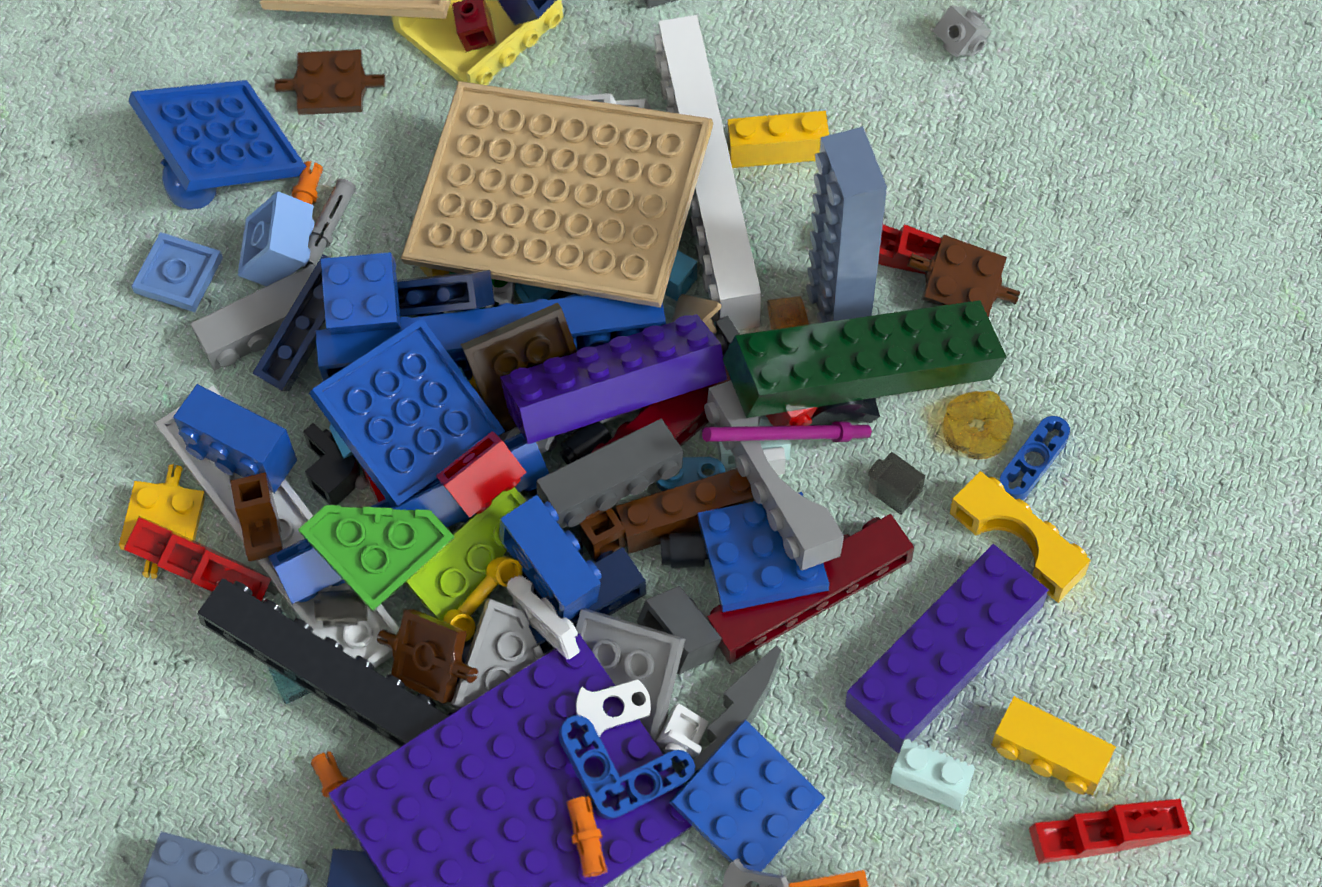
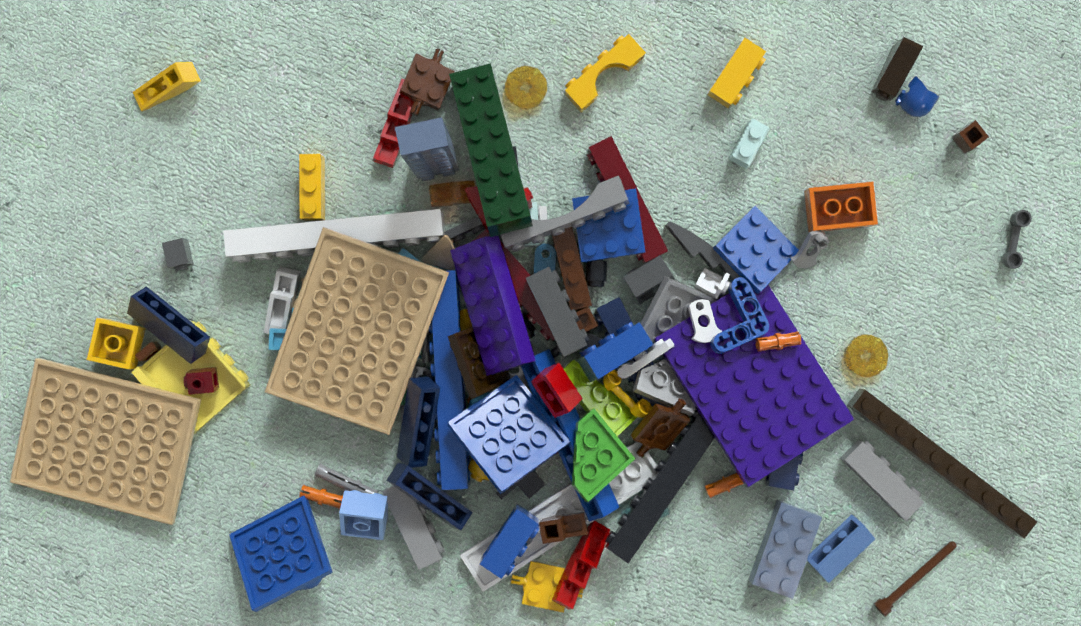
camera: 90 degrees left, 25 degrees up
medium blue plate [131,232,223,312] -> none
reddish brown plate [275,49,386,115] -> none
clear smoke brick [314,589,368,628] -> none
blue brick [321,252,401,335] -> none
magenta bar [702,421,872,443] -> none
dark purple brick [845,544,1049,754] -> none
clear smoke brick [868,452,925,515] -> none
light grey brick [932,5,992,57] -> none
blue beam [999,416,1070,500] -> none
red slope [1029,799,1191,864] -> none

